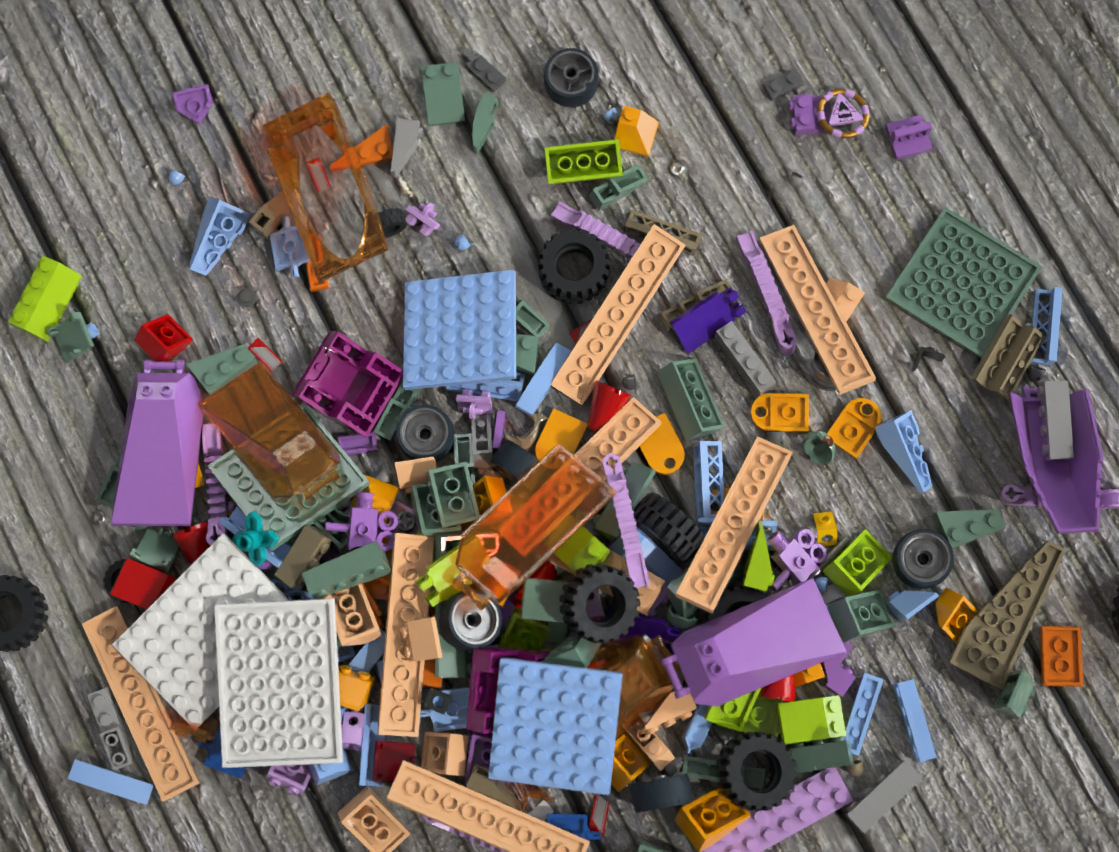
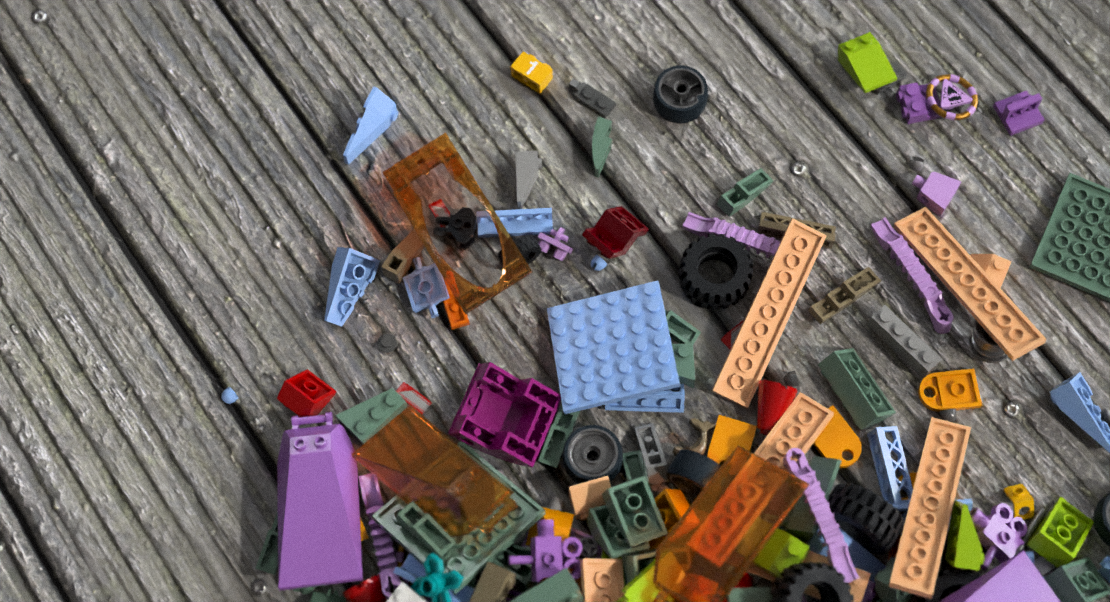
camera: 10 degrees left, 10 degrees down
lime slope [8,255,82,342] -> none
sand green piece [46,312,94,363] -> none
light blue hinge [168,169,185,185] -> none
medium lavender plate [172,84,213,125] -> none
orange wing [330,124,393,172] -> none
medium lavender tile [337,432,378,455] -> none
sand green slope [421,62,465,126] -> none
lavender hips [456,389,493,419] -> none
medium lavender tile [492,411,506,452] -> none
light blue slope [515,343,571,416] -> none
lime slope [544,139,623,185] -> none
light blue hinge [603,108,619,124] -> none
light orange slope [615,106,659,157] -> none
dark purple tile [670,287,746,354] -> none
sand green hair [803,431,836,465] -> none
light orange tile [827,398,881,460] -> none
pearl dark grey bracket [911,347,946,372] -> none
none -> light blue wedge [343,87,398,165]
none -> sand green slope [396,501,456,557]
none -> black hinge [433,207,477,250]
none -> light blue fence [476,208,553,238]
none -> yellow brick [510,51,553,94]
none -> dark red bracket [582,206,649,259]
none -> lime slope [838,32,897,93]
none -> lavender torso [912,172,961,217]

